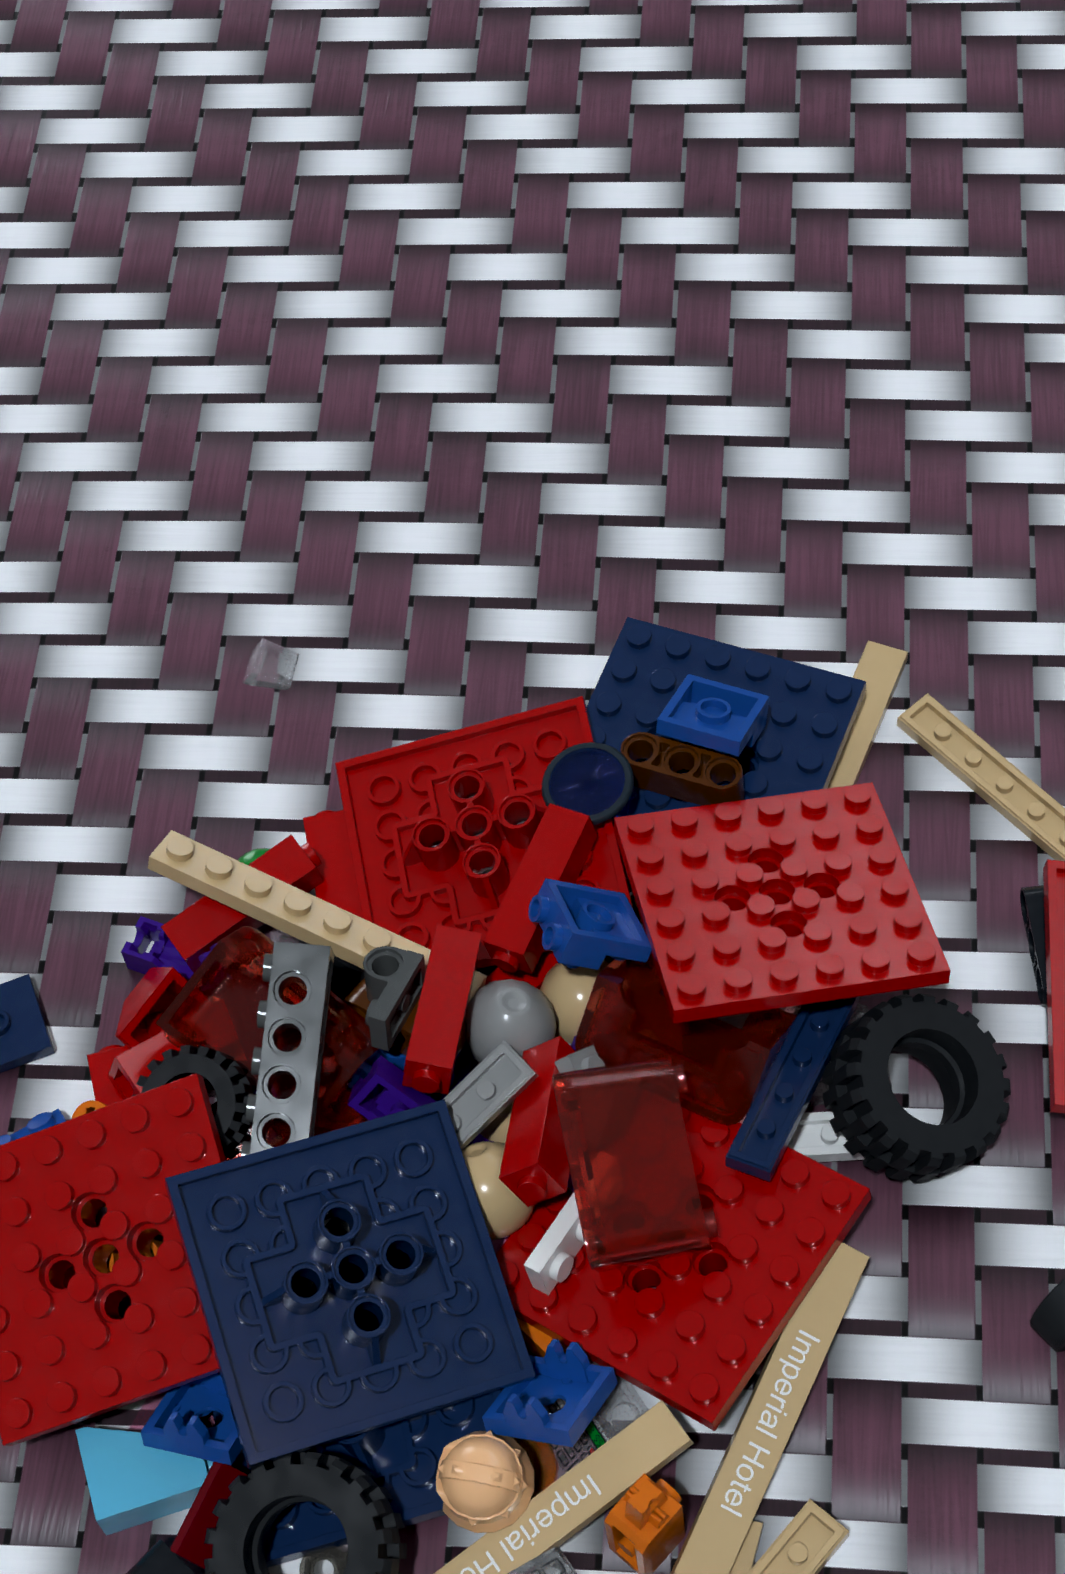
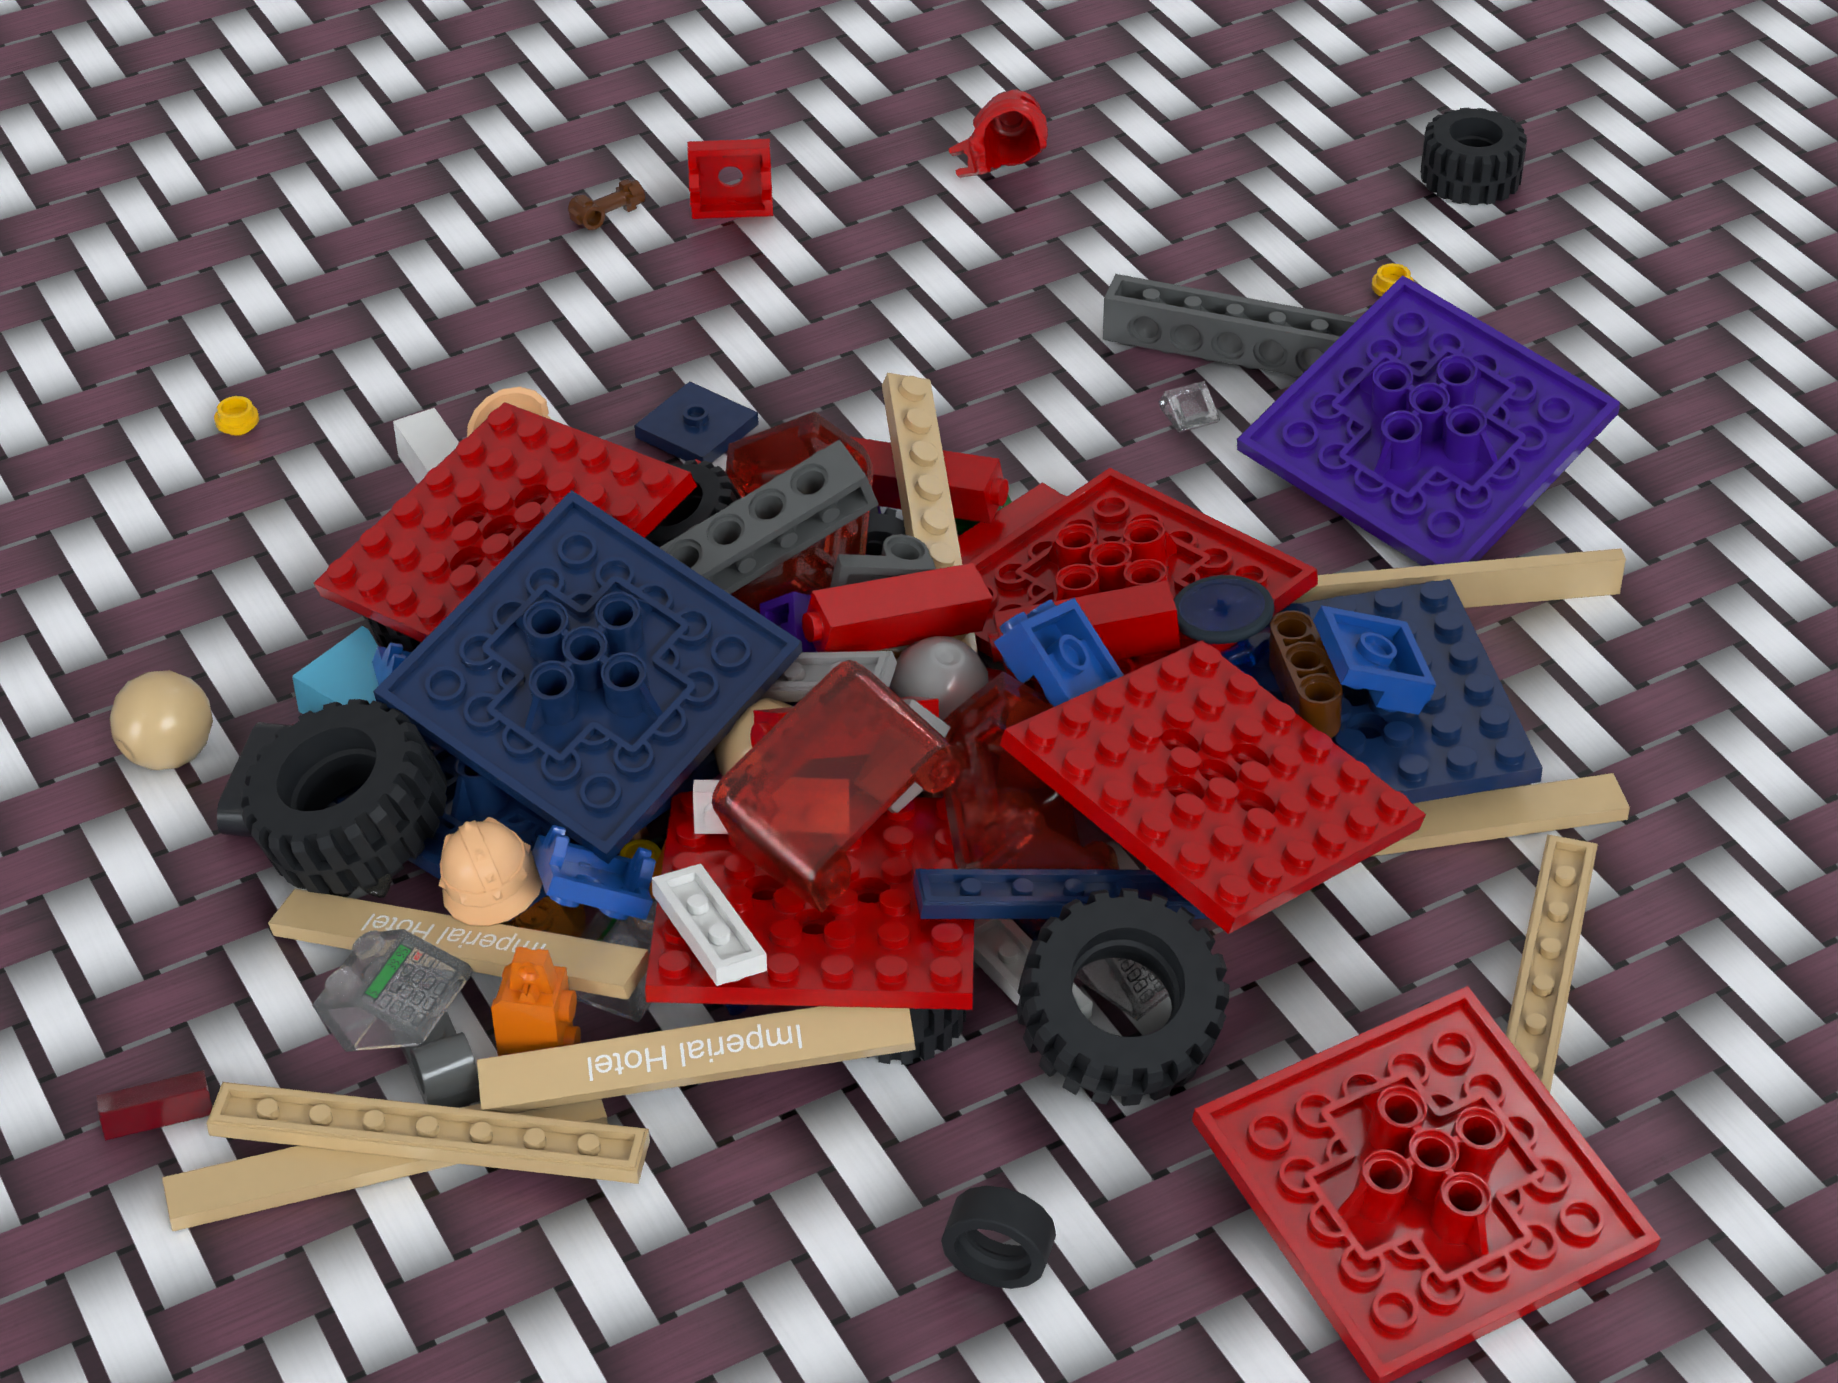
camera: 50 degrees right, 15 degrees down
none -> white plate [652,863,767,986]
none -> dark grey brick [1103,274,1359,377]
none -> dark purple plate [1237,275,1620,566]
none -> tan tile [1291,548,1626,608]
none -> yellow plate [1371,263,1414,297]
none -> black tyre [1420,107,1527,205]

